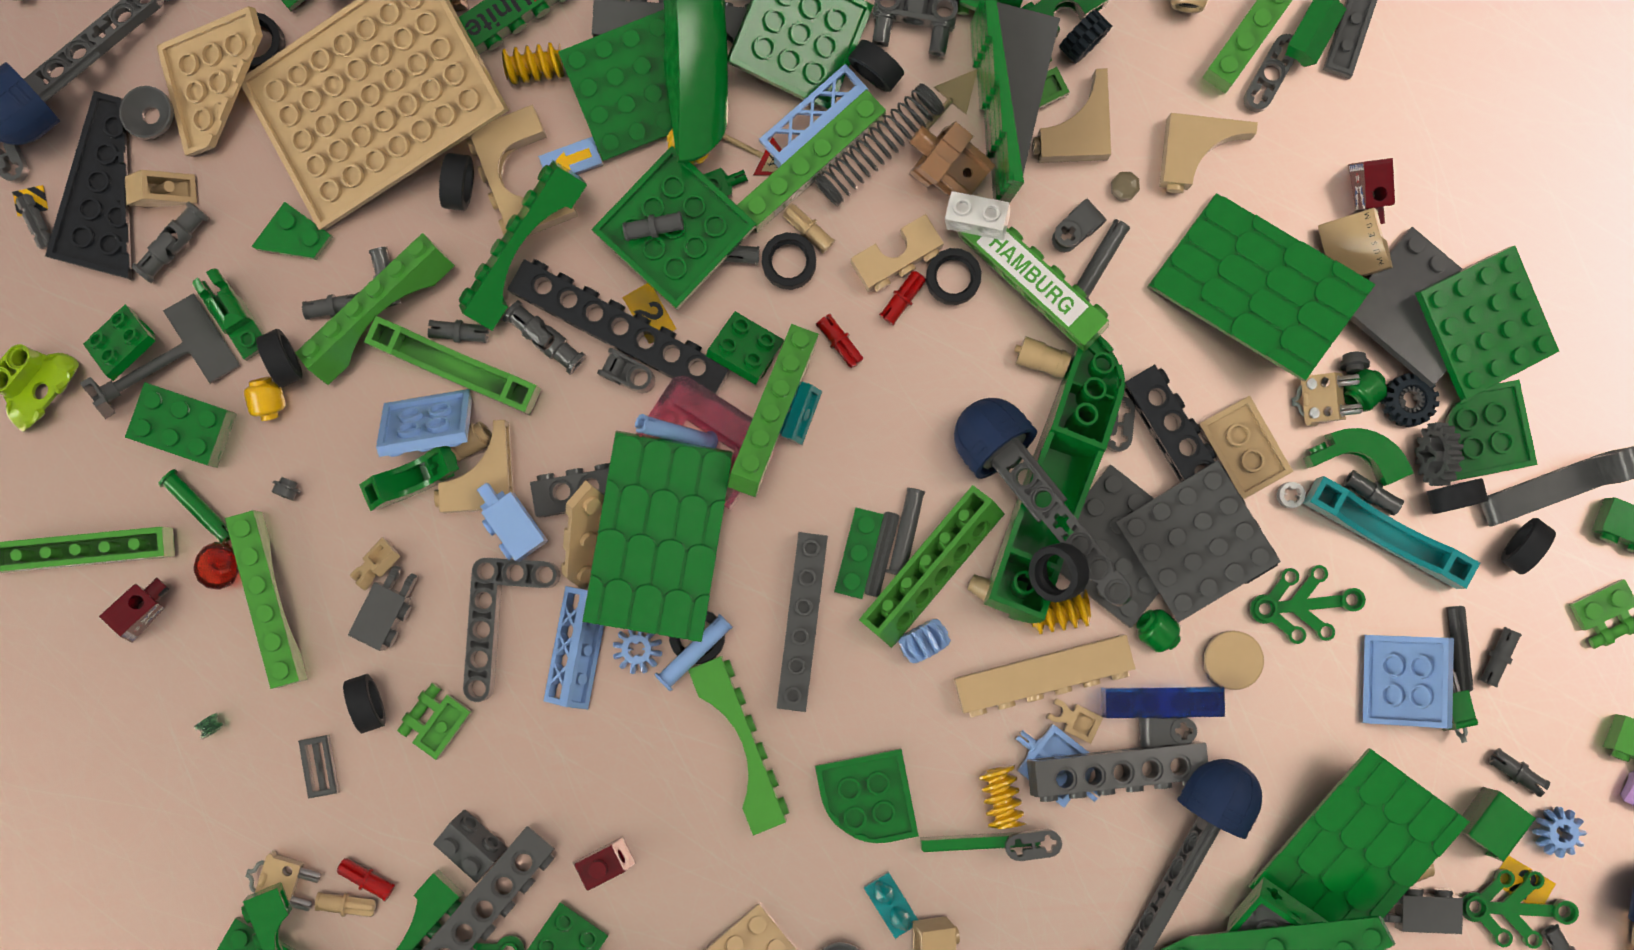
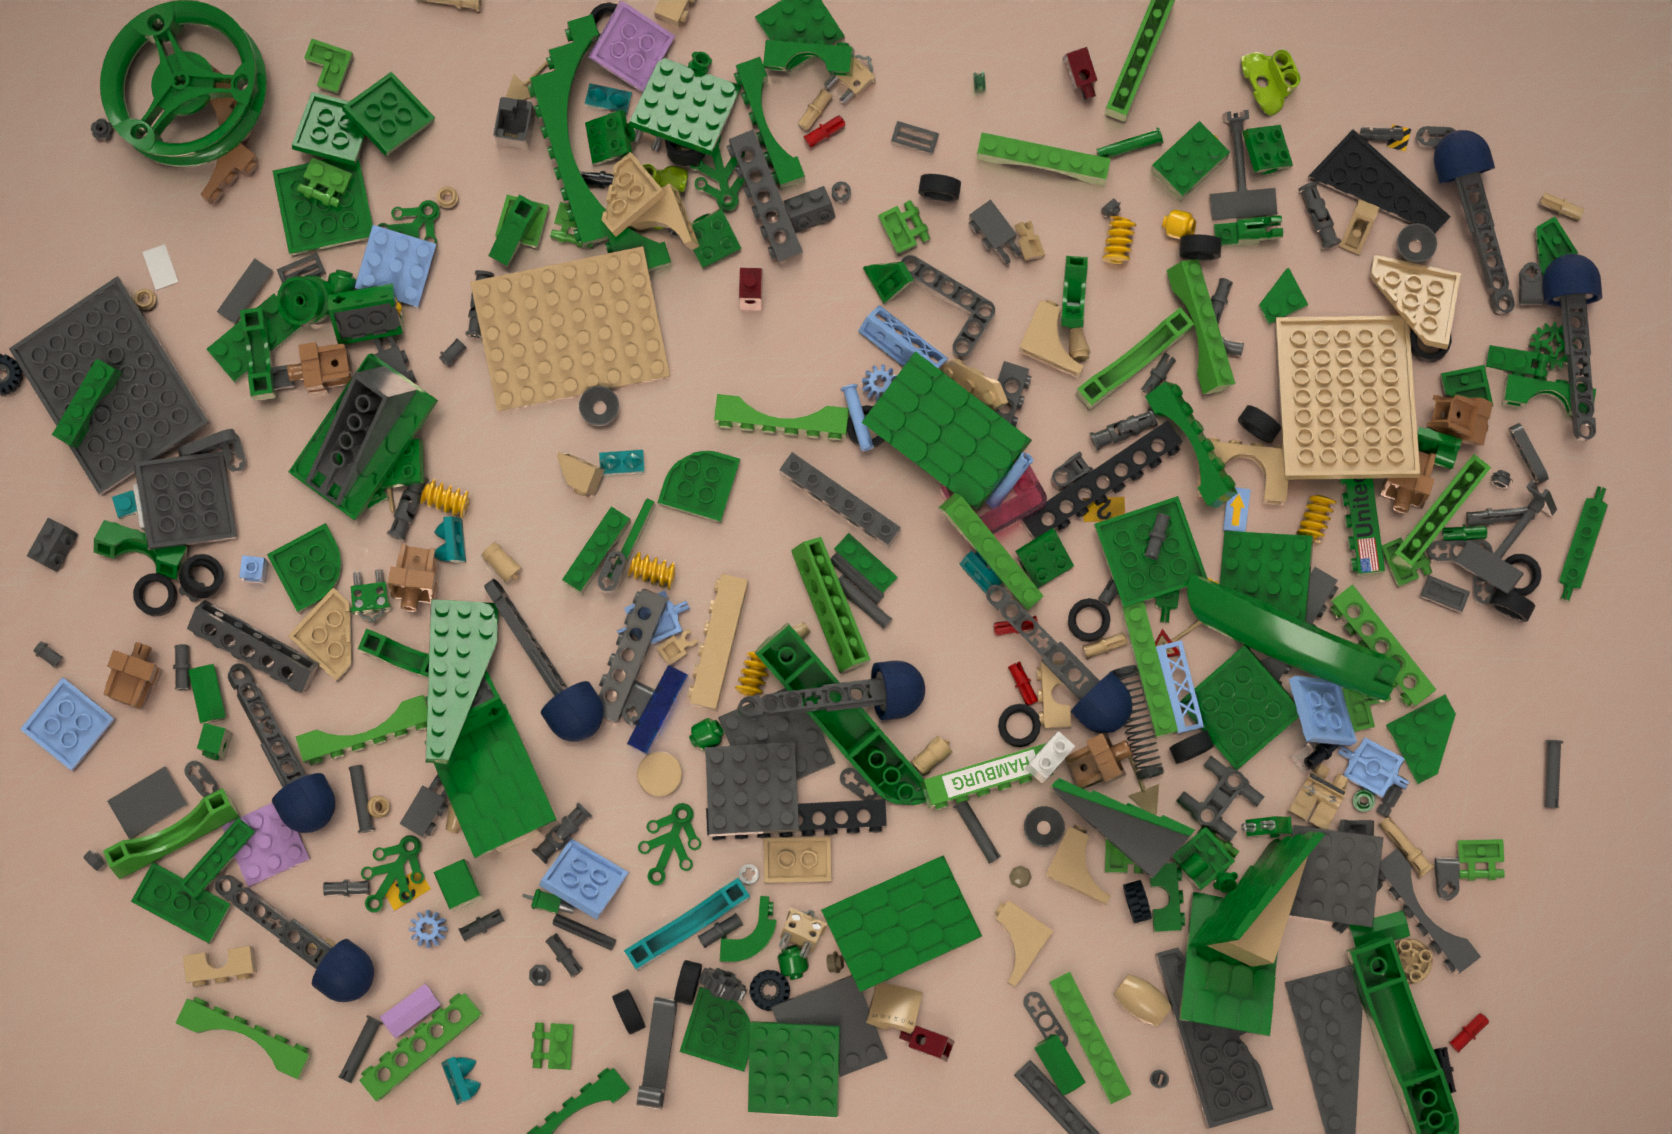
camera: 120 degrees right, 5 degrees down
clear red hair [193,542,239,590] -> none
light blue plate [376,389,472,457] -> none
light blue hinge [477,483,548,562] -> none
light blue gear [898,619,951,663] -> none
black tyre [1028,542,1089,603] -> none
dark grey piece [1052,198,1107,253] -> none
dark grey plate [1340,351,1370,375] -> none
none -> dark grey tile [529,965,551,986]
none -> dark grey piece [531,802,592,864]
none -> green arch [562,506,631,595]
none -> dark tan plate [827,951,844,973]
none -> dark grey bush [831,181,851,203]
none -> green wing [863,262,914,303]
none -> piece [986,585,1132,733]
none -> dark grey piece [1024,806,1065,847]
none -> yellow piece [1102,216,1137,265]

